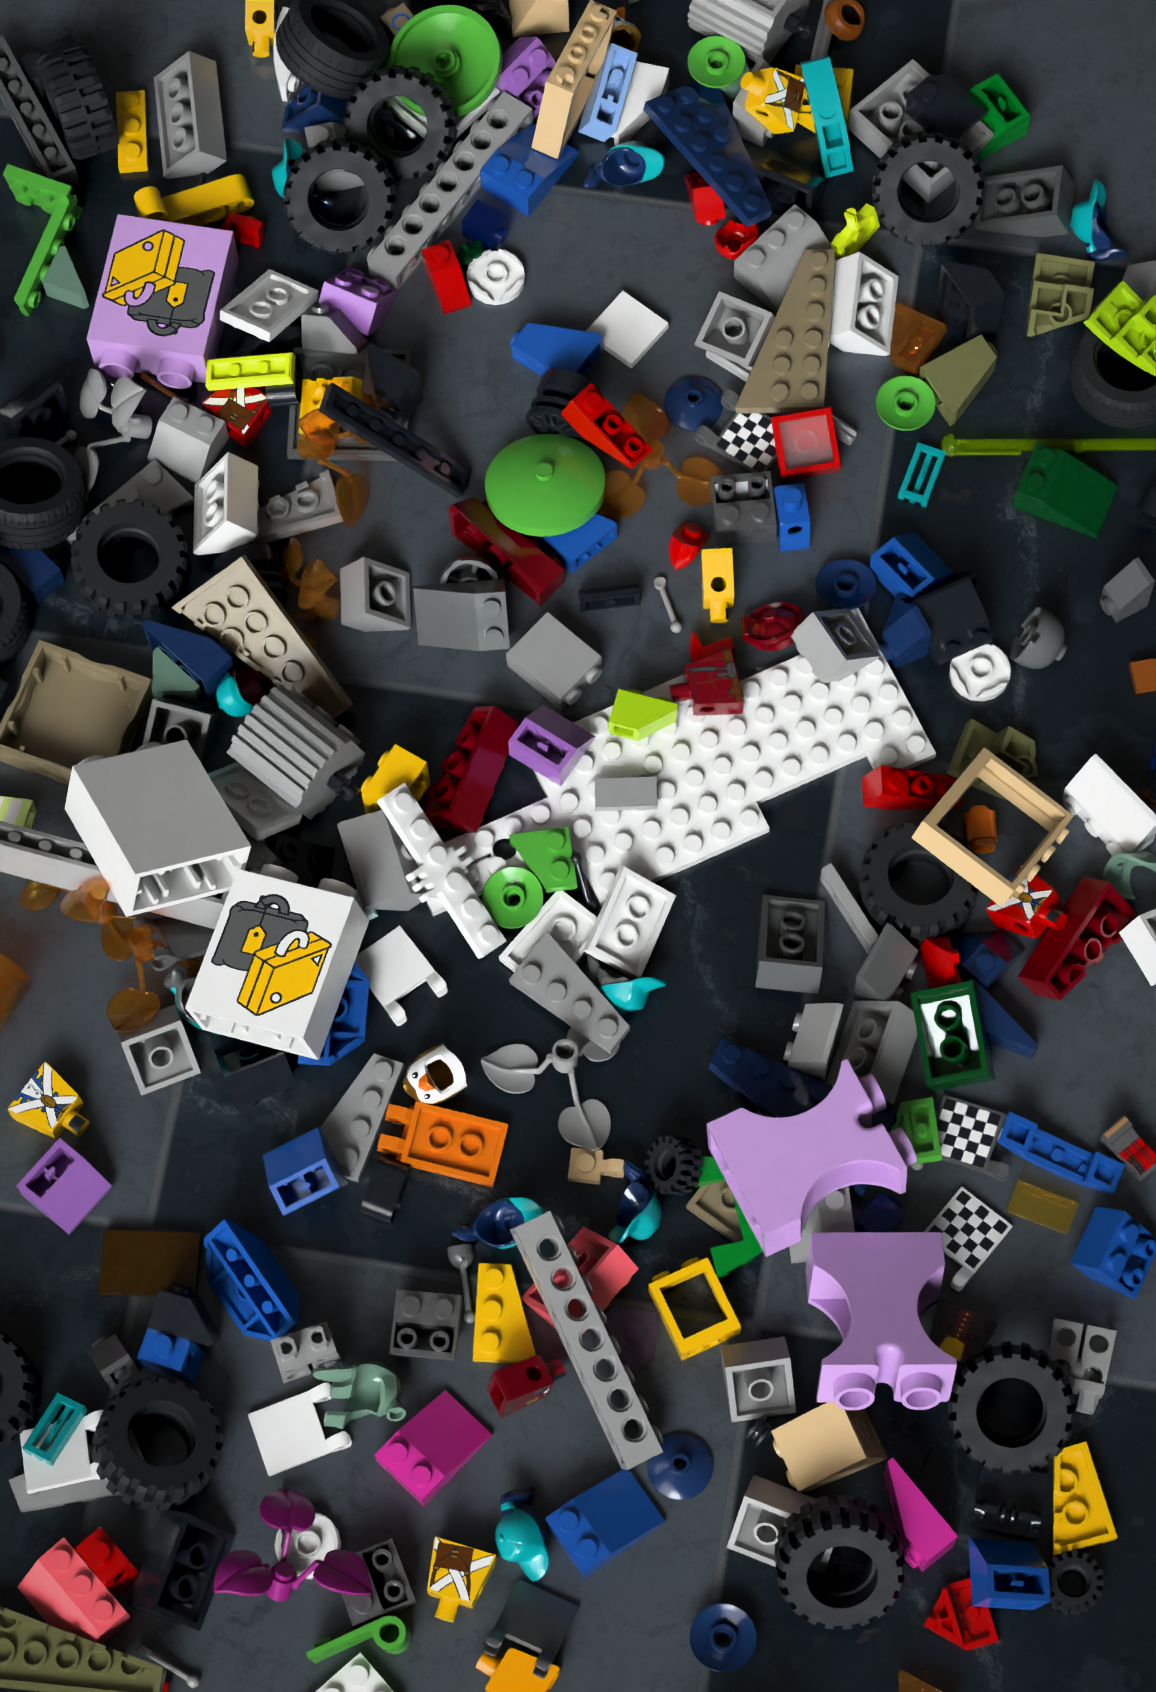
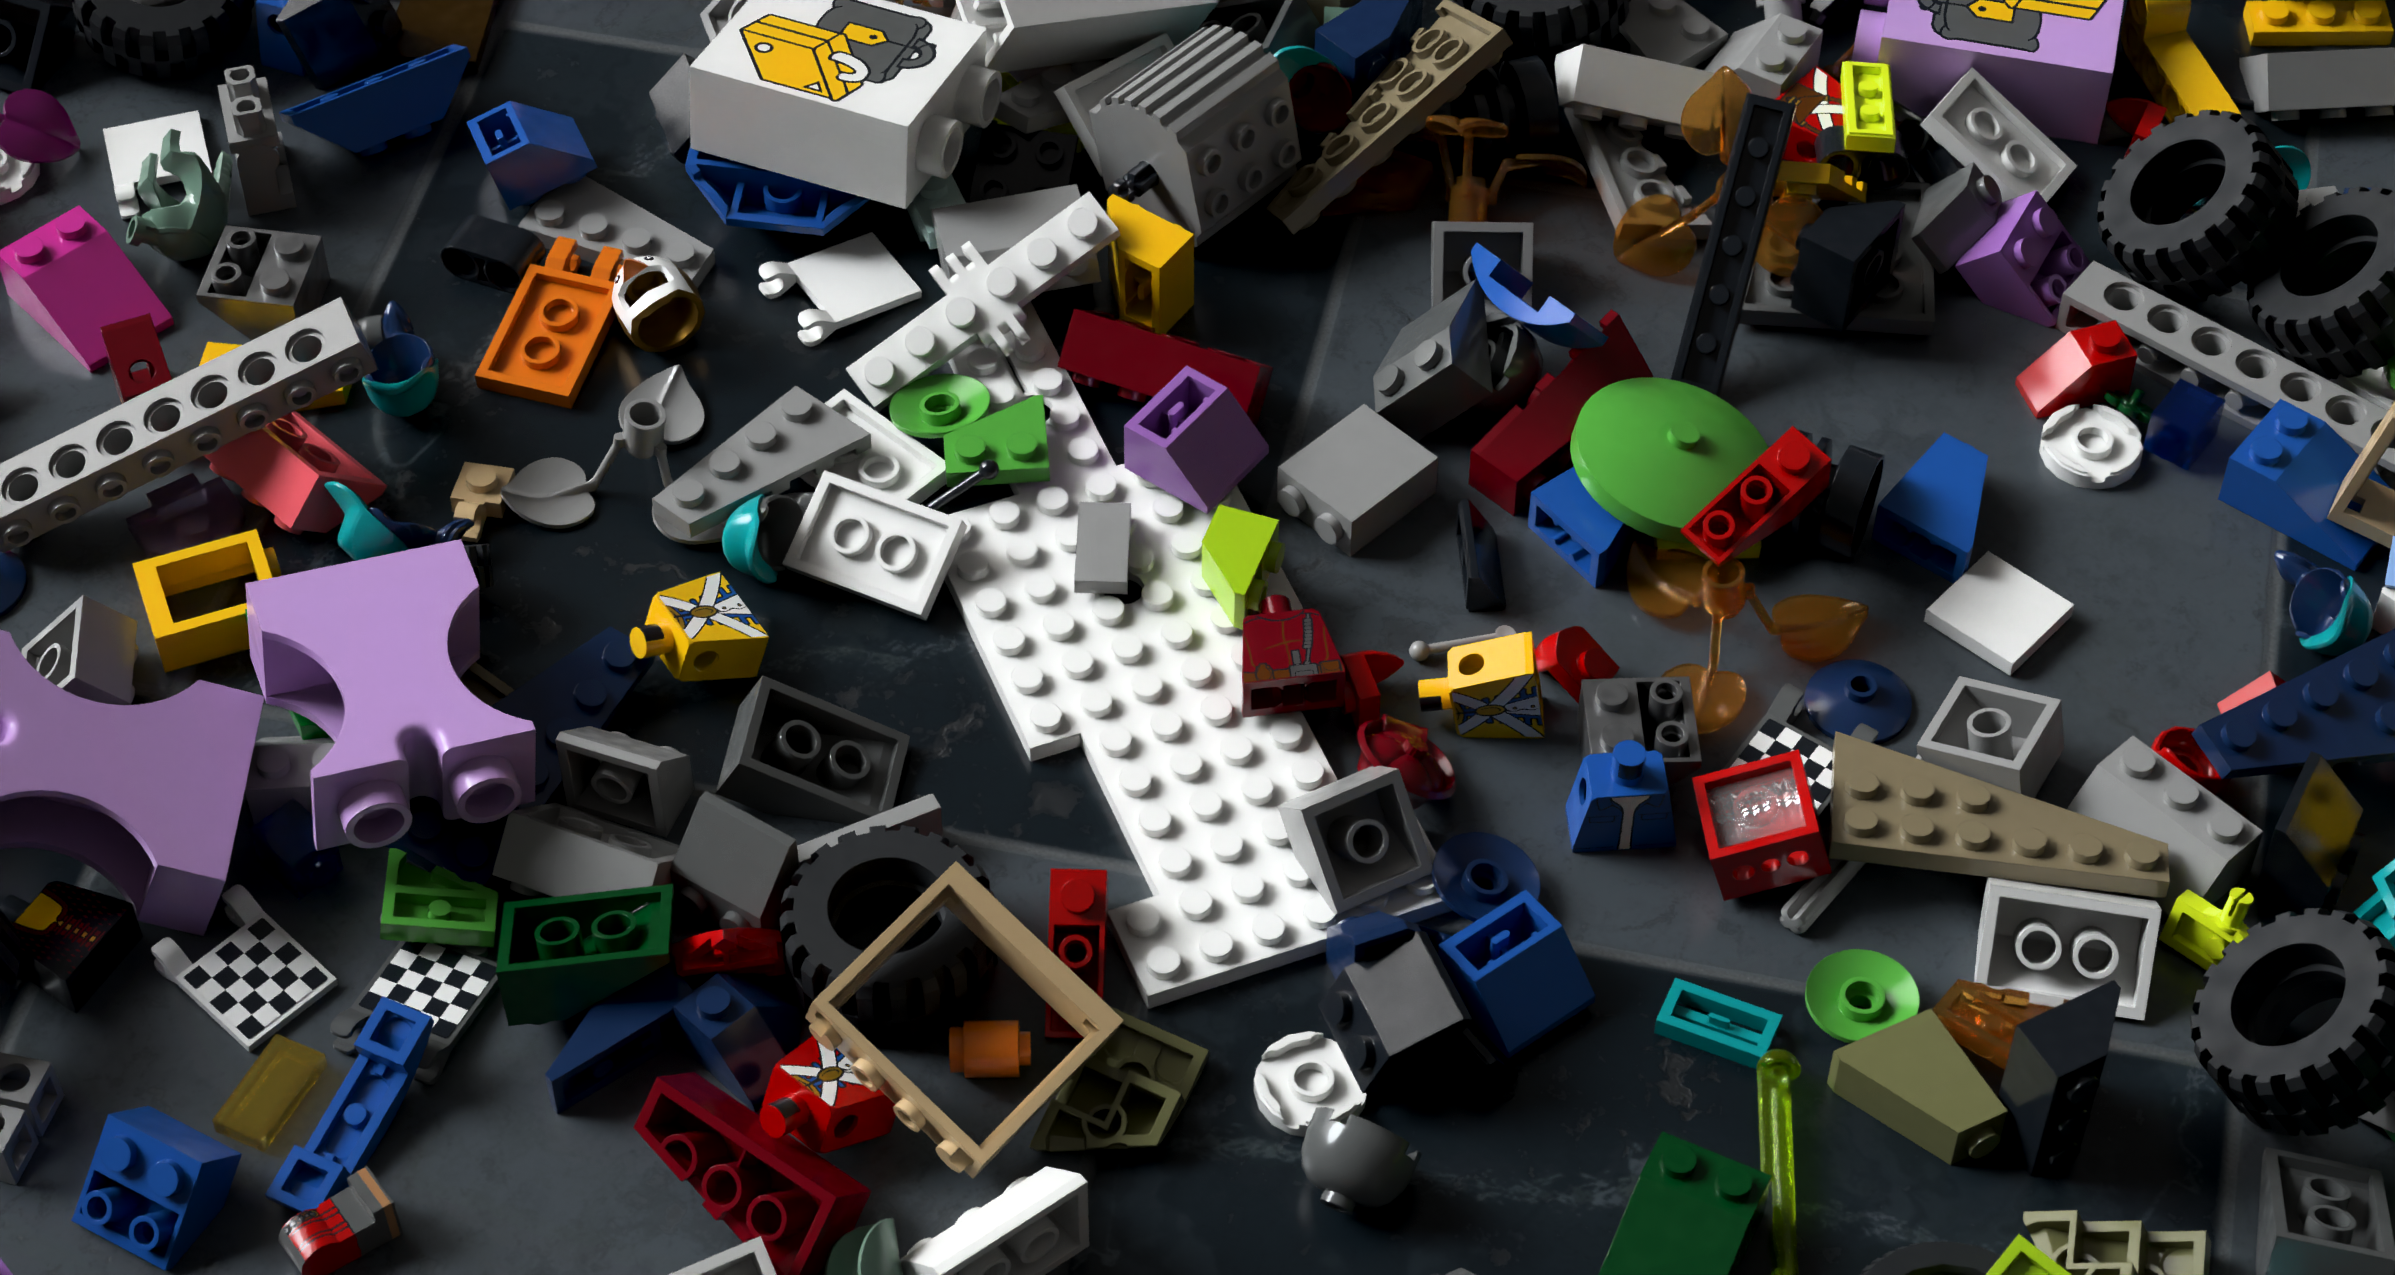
camera: 90 degrees right, 20 degrees down
none -> yellow torso [630,572,769,682]
none -> blue slope [1471,242,1609,348]

